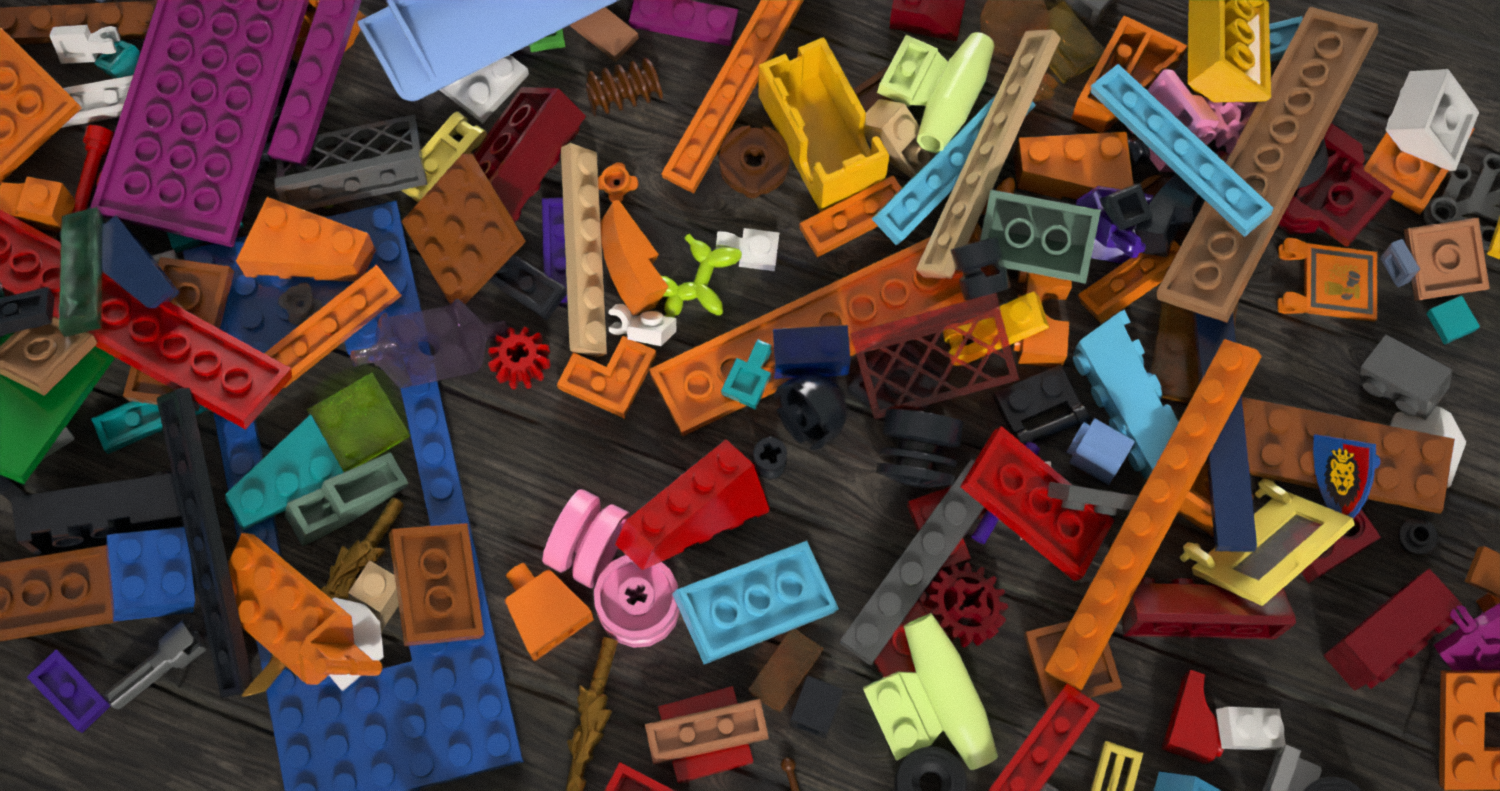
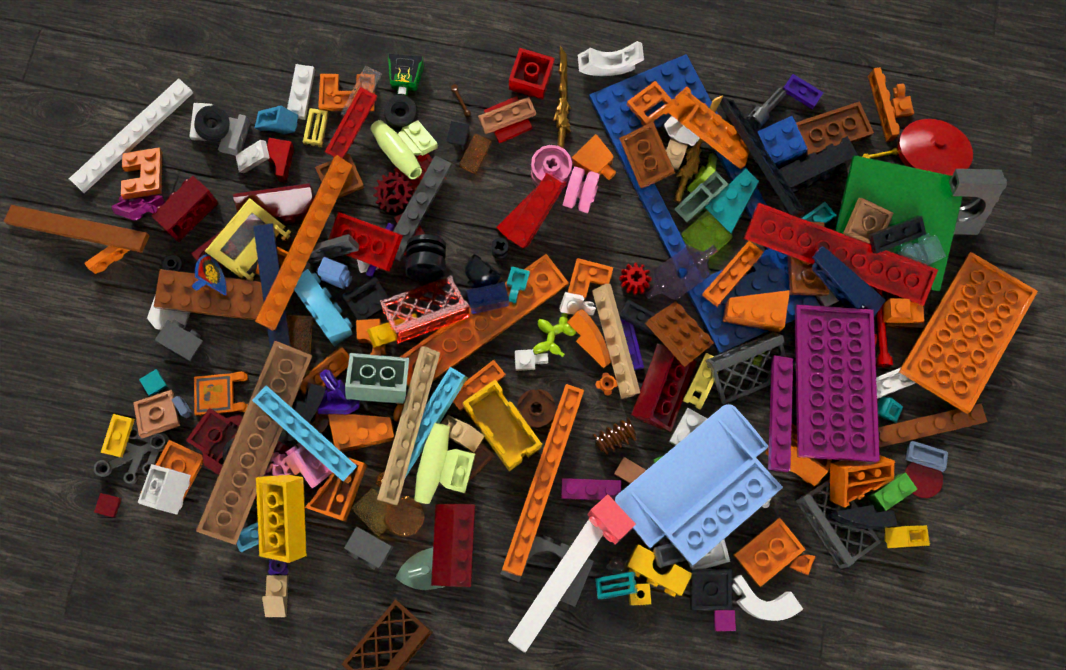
camera: 165 degrees right, 5 degrees up
white plate [50,25,121,64] -> none
clear green tile [59,207,103,337] -> none
clear smoke plate [278,283,322,325] -> none
medium azure tile [672,541,839,665] -> none
black wheel [950,237,1011,300] -> none
black slope [1099,183,1153,231] -> none
none -> orange plate [626,81,672,126]
none -> lime tile [687,153,717,193]

